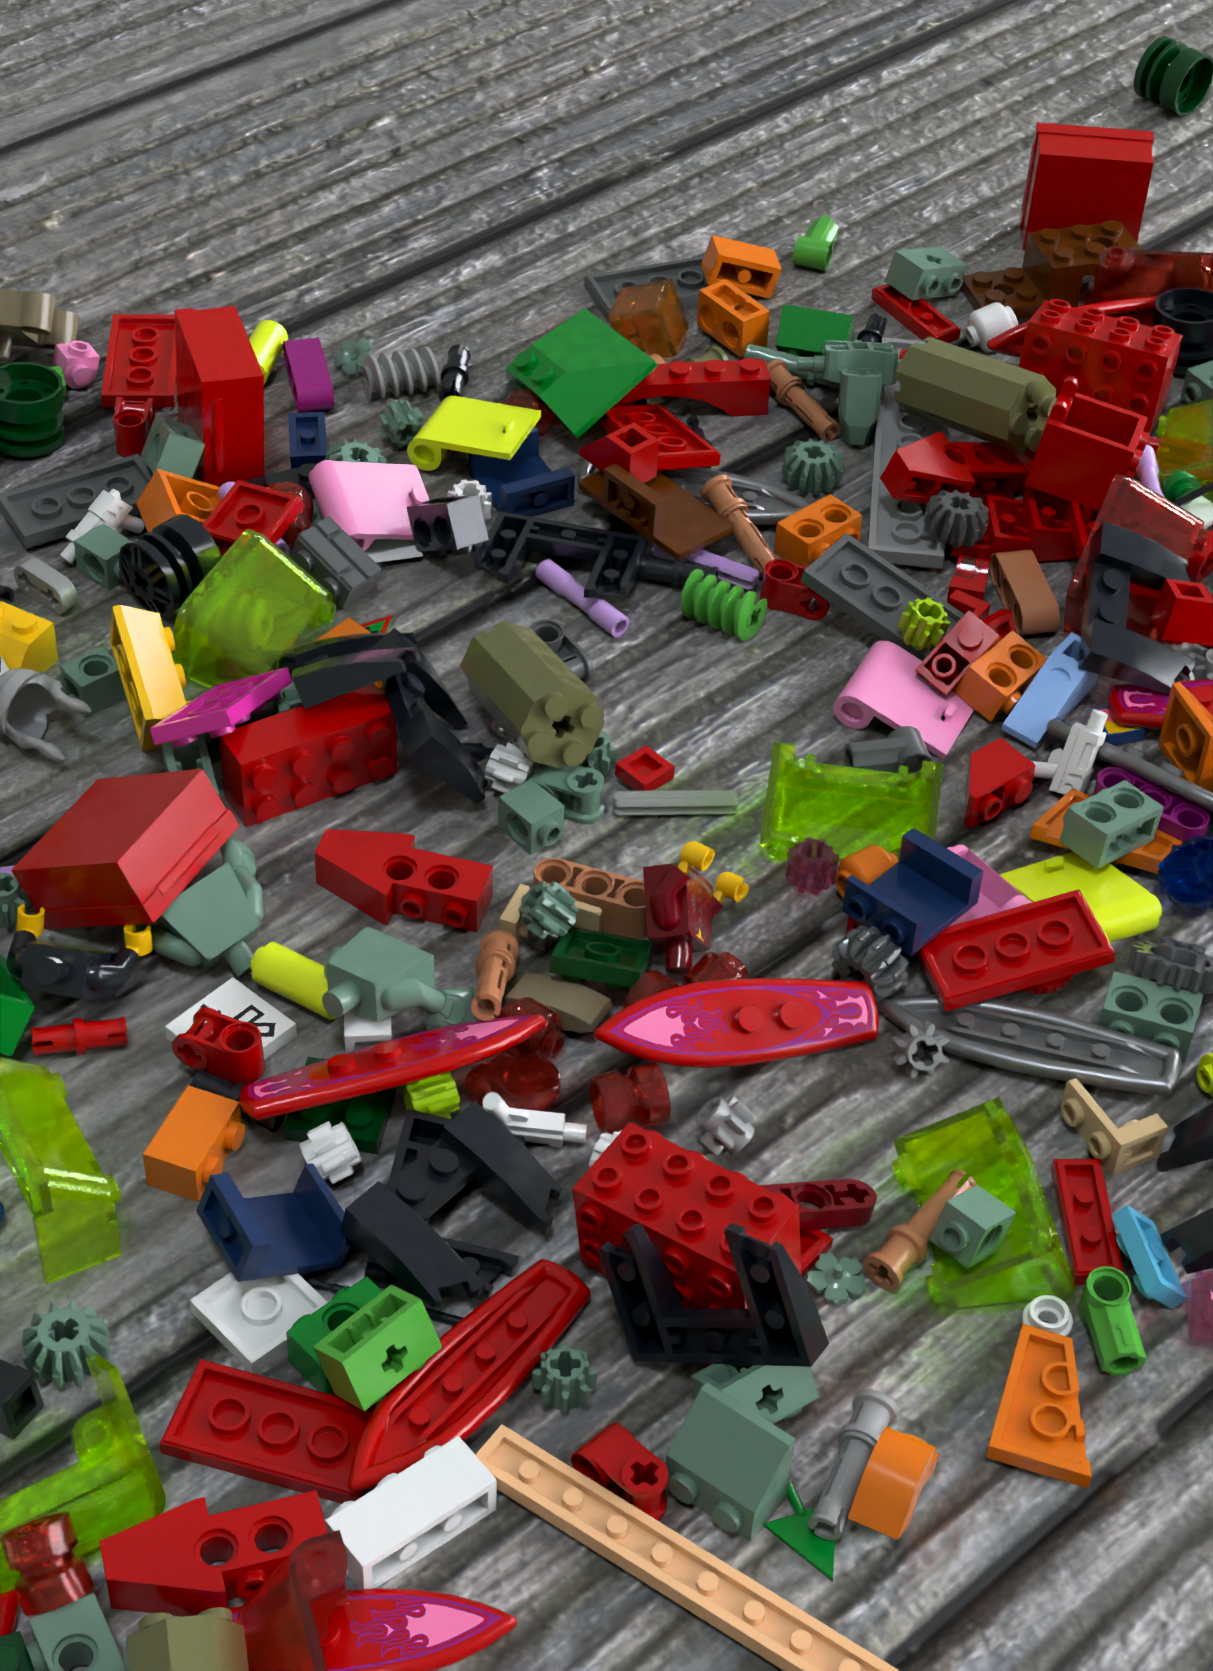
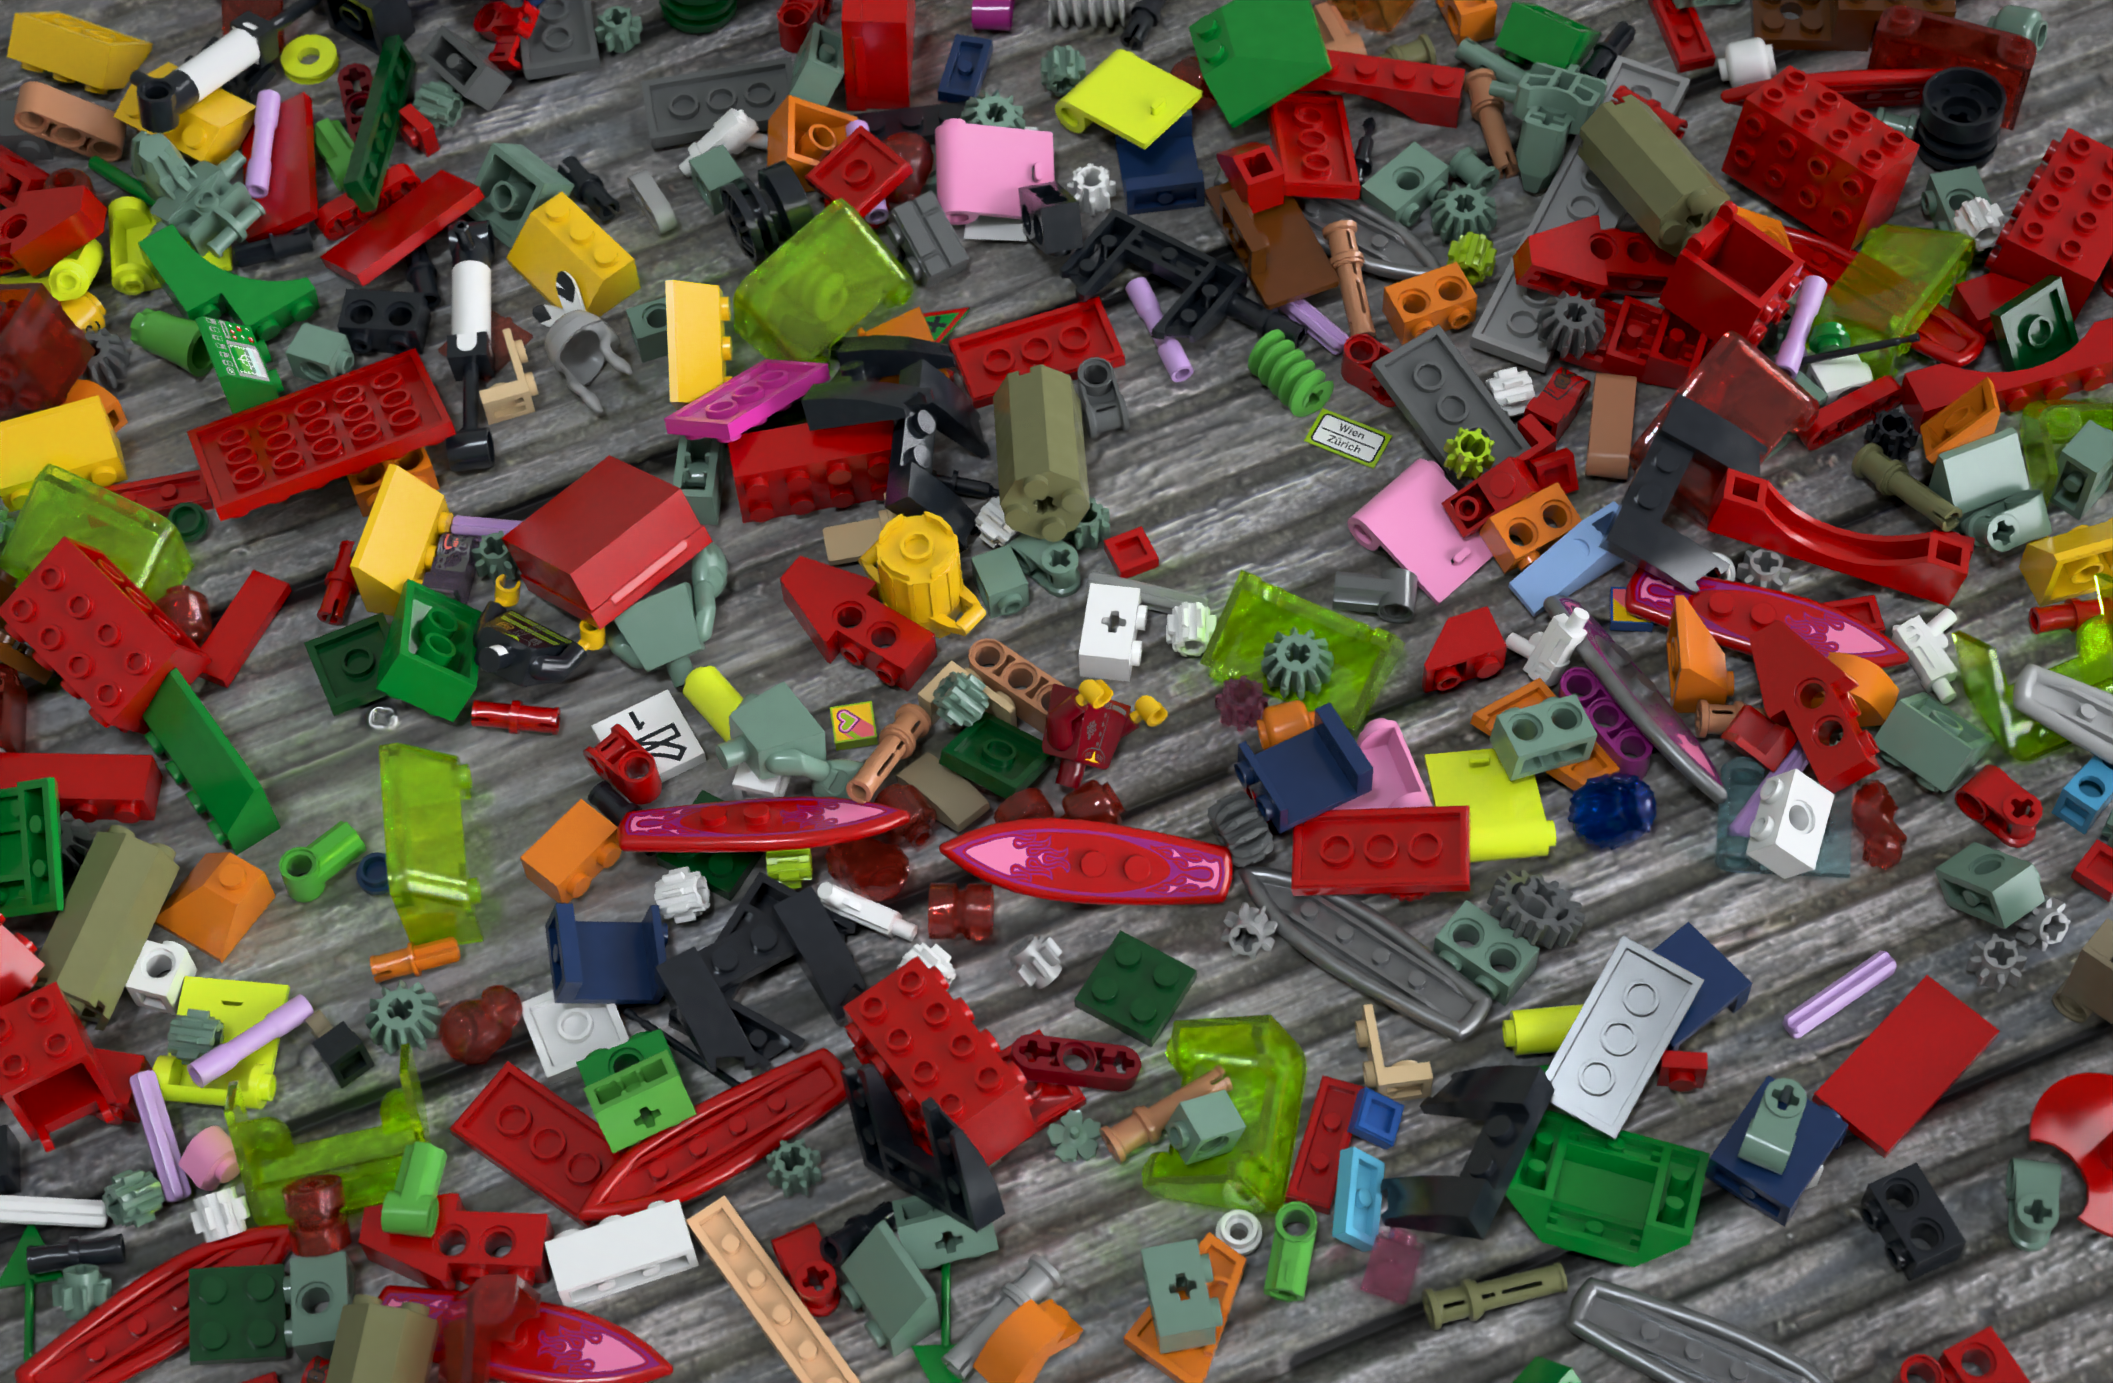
camera: 25 degrees right, 15 degrees up
none -> orange axle [370,937,461,984]
none -> bright green piece [381,1141,447,1238]
none -> clear red hair [439,985,522,1065]
none -> black pin [819,1201,897,1265]
none -> tan bracket [822,493,897,566]
none -> tile [830,701,878,751]
none -> yellow container [858,511,987,639]
none -> red tile [948,297,1125,409]
none -> dark green plate [1074,930,1197,1048]
none -> white brick [1078,583,1148,682]
none -> sand green brick [1141,1239,1223,1354]
none -> white gear [1166,602,1217,657]
none -> sand green gear [1261,626,1334,701]
none -> sticker [1304,408,1393,469]
none -> blue tile [1347,1087,1405,1150]
none -> sand green brick [1360,141,1449,227]
none -> lime gear [1447,232,1497,285]
none -> sand green bush [1449,146,1500,193]
none -> white gear [1485,367,1535,418]

